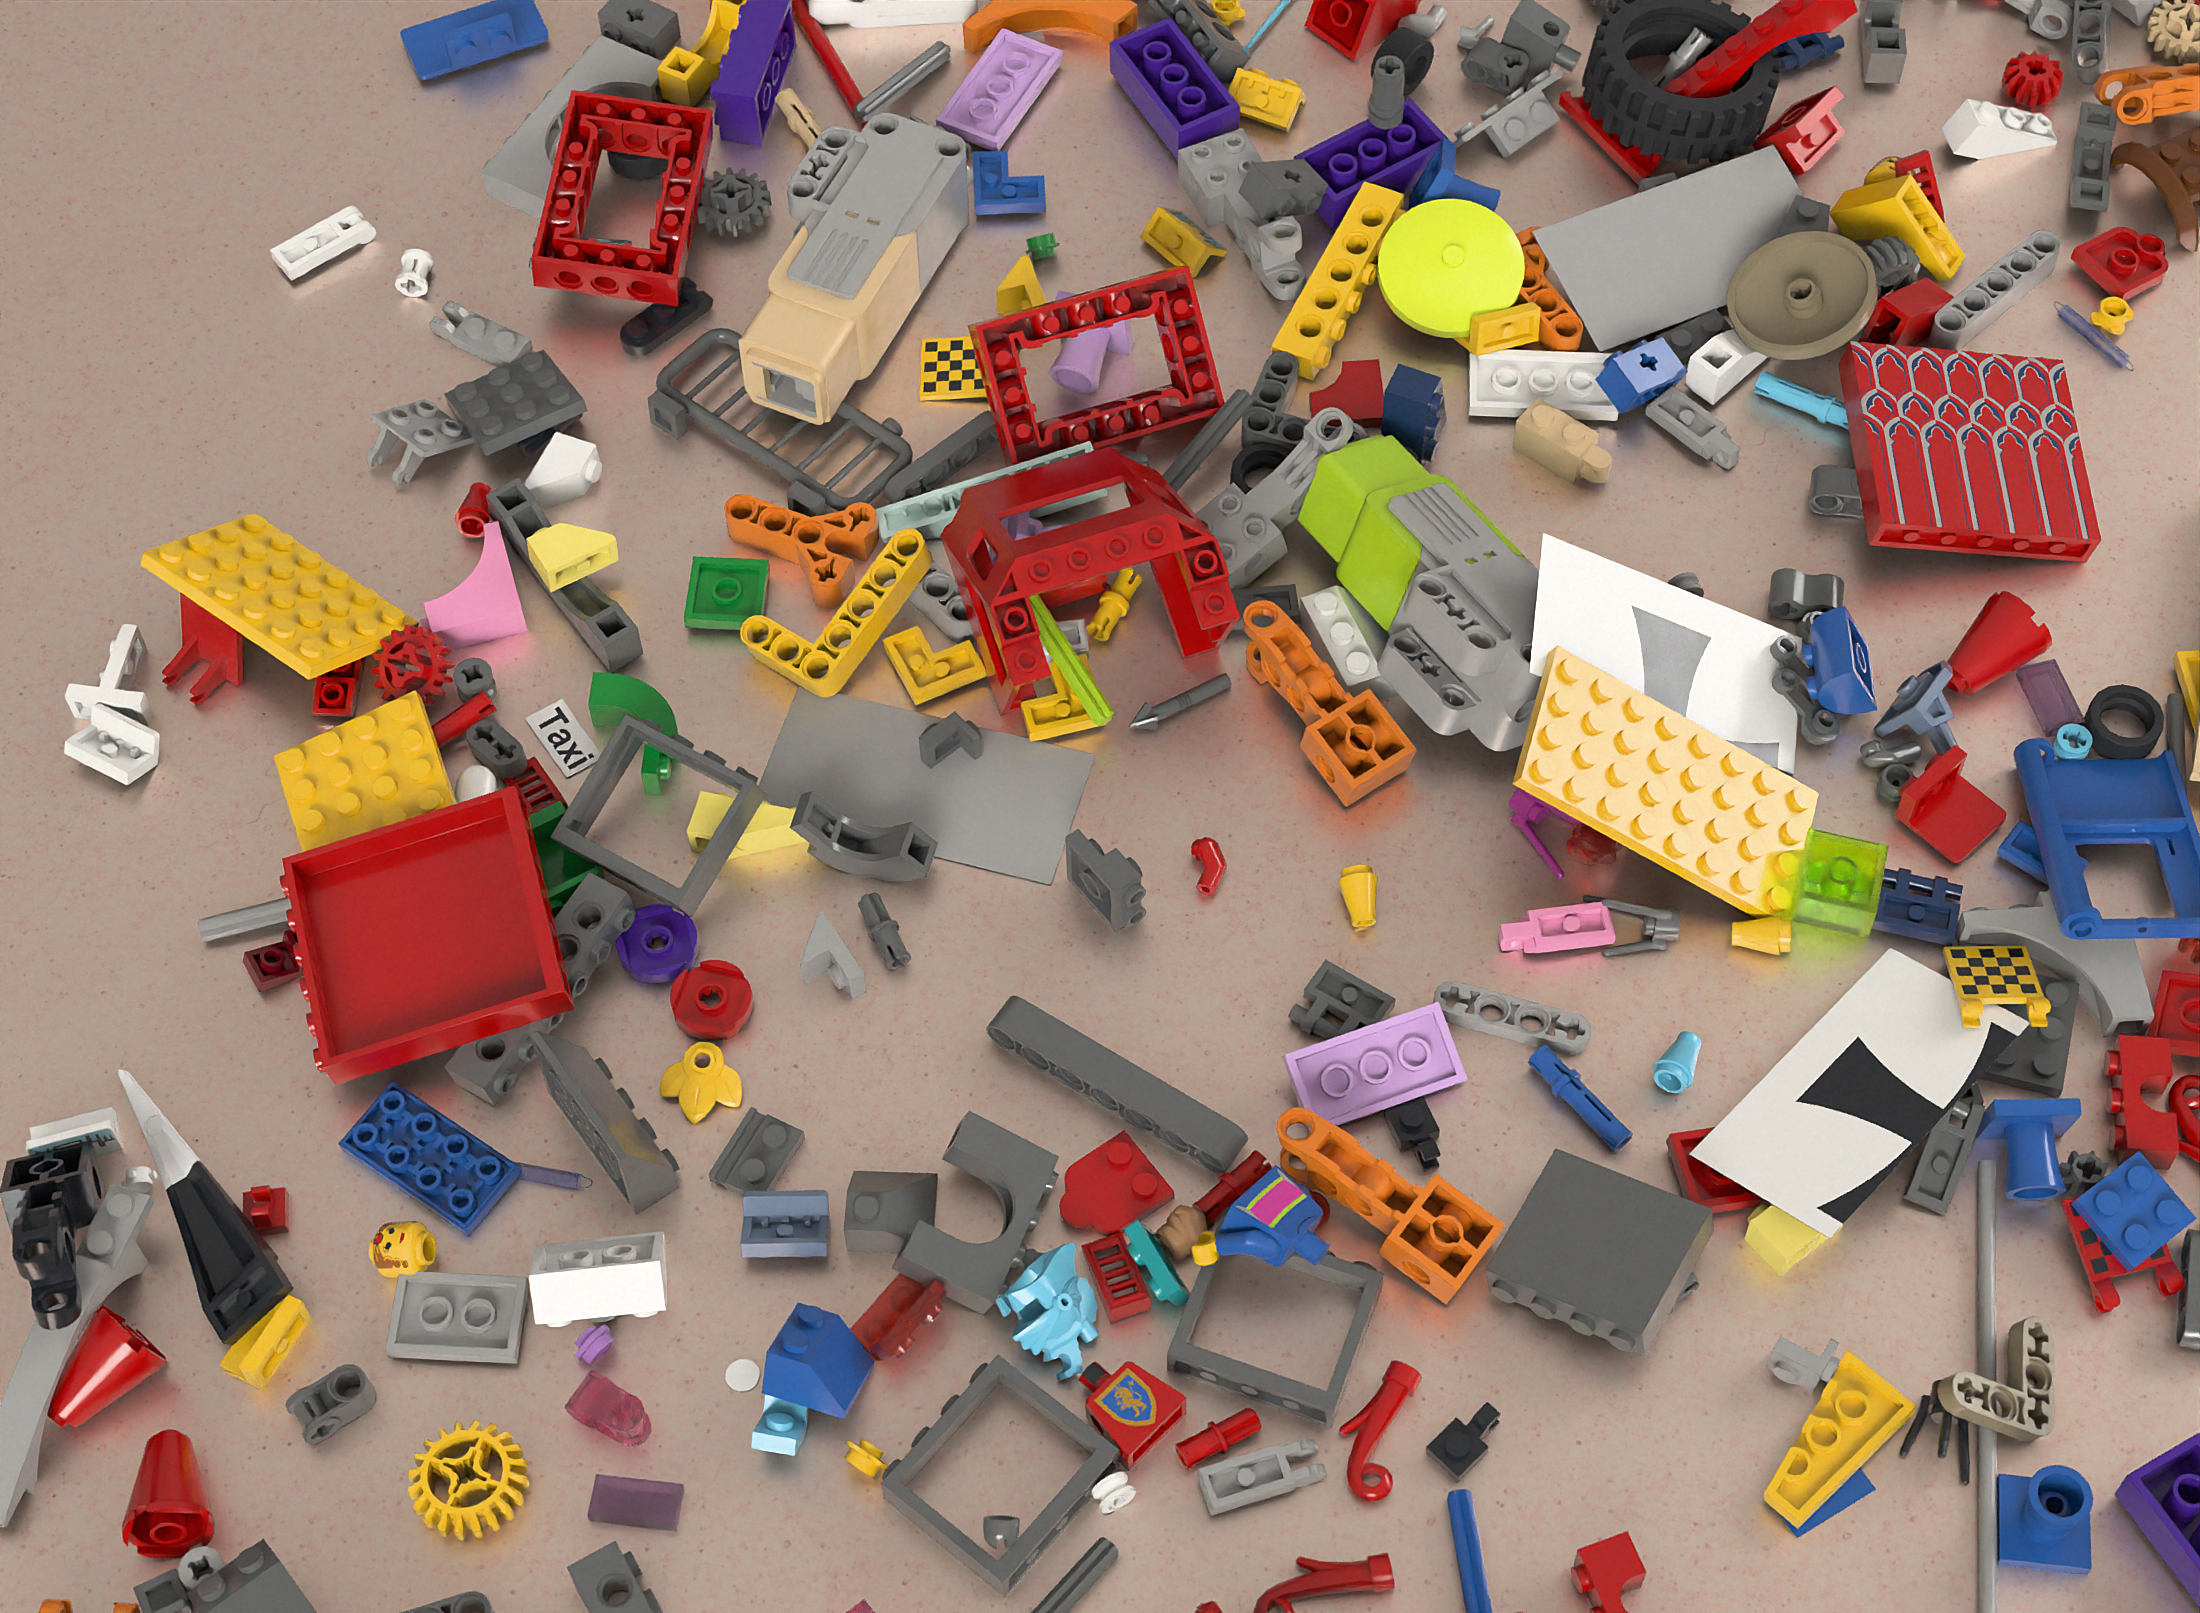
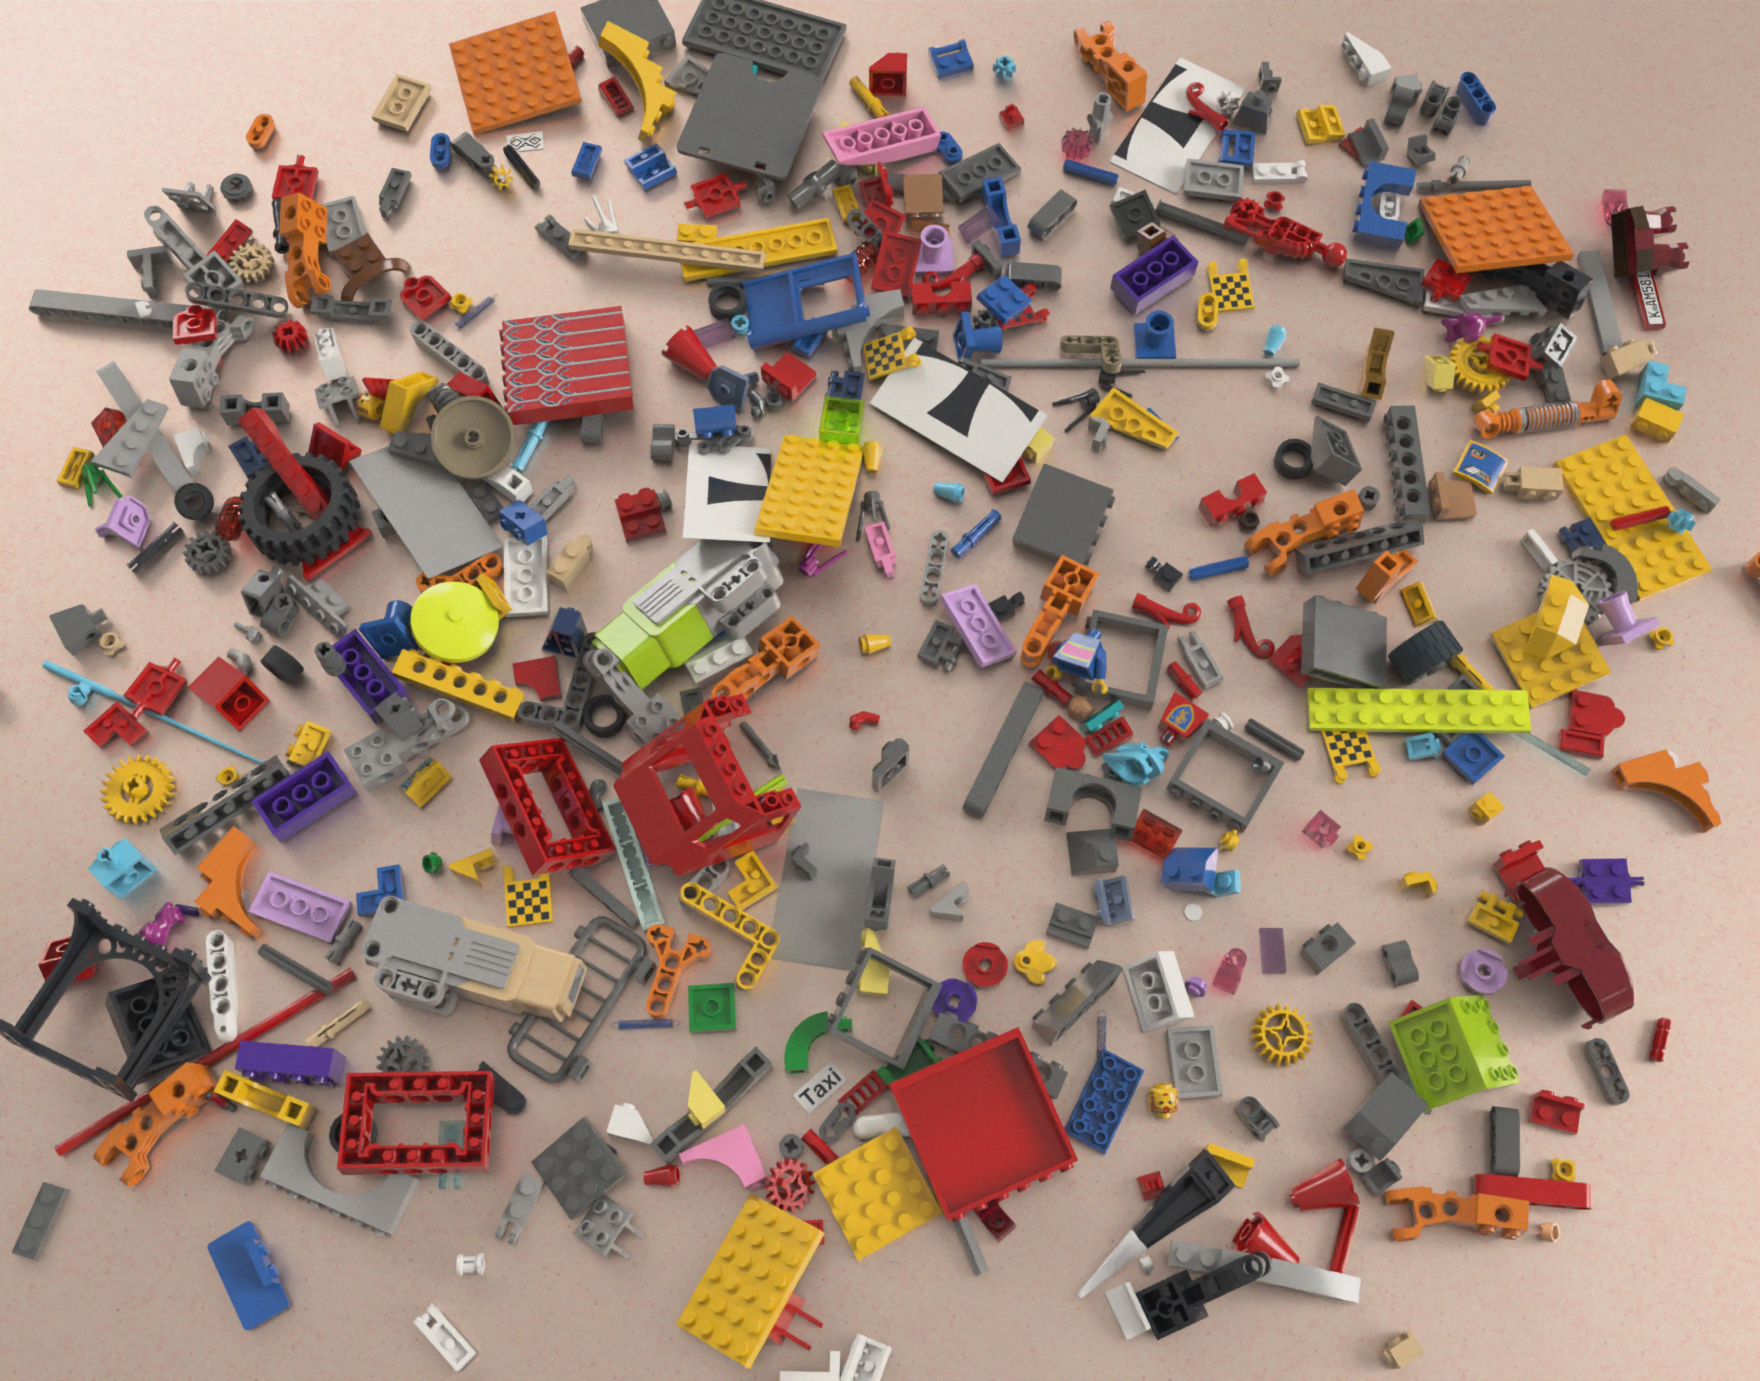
camera: 100 degrees left, 10 degrees up
none -> light grey plate [315,376,360,428]
none -> blue piece [611,1019,680,1030]
none -> red plate [614,488,666,543]
none -> black plant [1052,388,1100,432]
none -> red axle [1330,1206,1359,1274]

